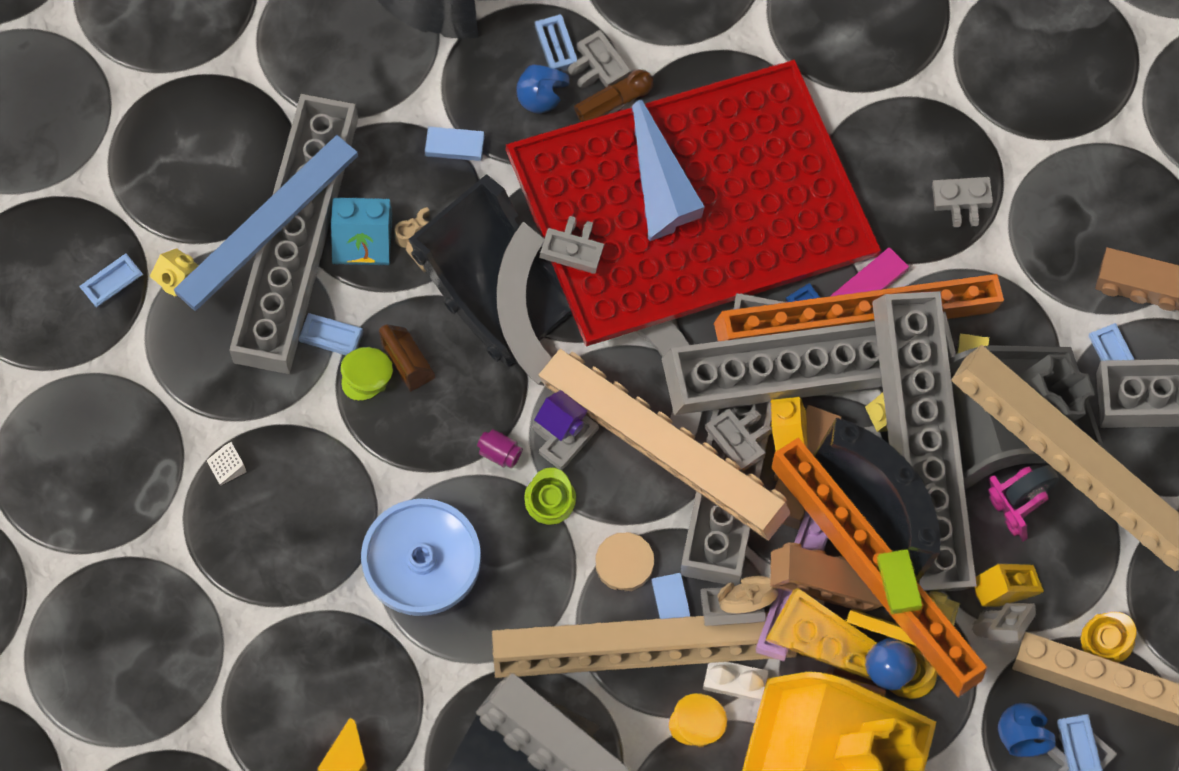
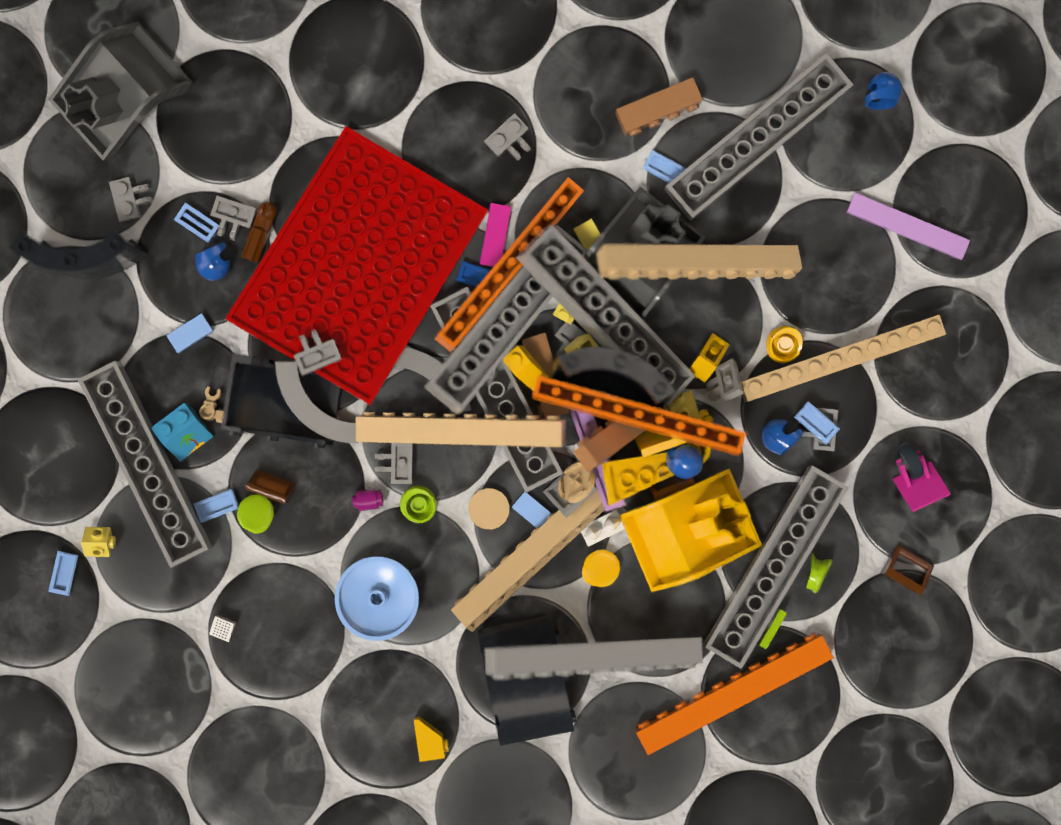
camera: 40 degrees left, 20 degrees up
medium blue tile [174,135,358,311] -> none
dark purple brick [534,390,587,441] -> none
medium blue wedge [632,99,704,241] -> none
light grey hinge [705,408,772,473] -> none
lime tile [877,549,922,614] -> none
plate [988,465,1059,541] -> none

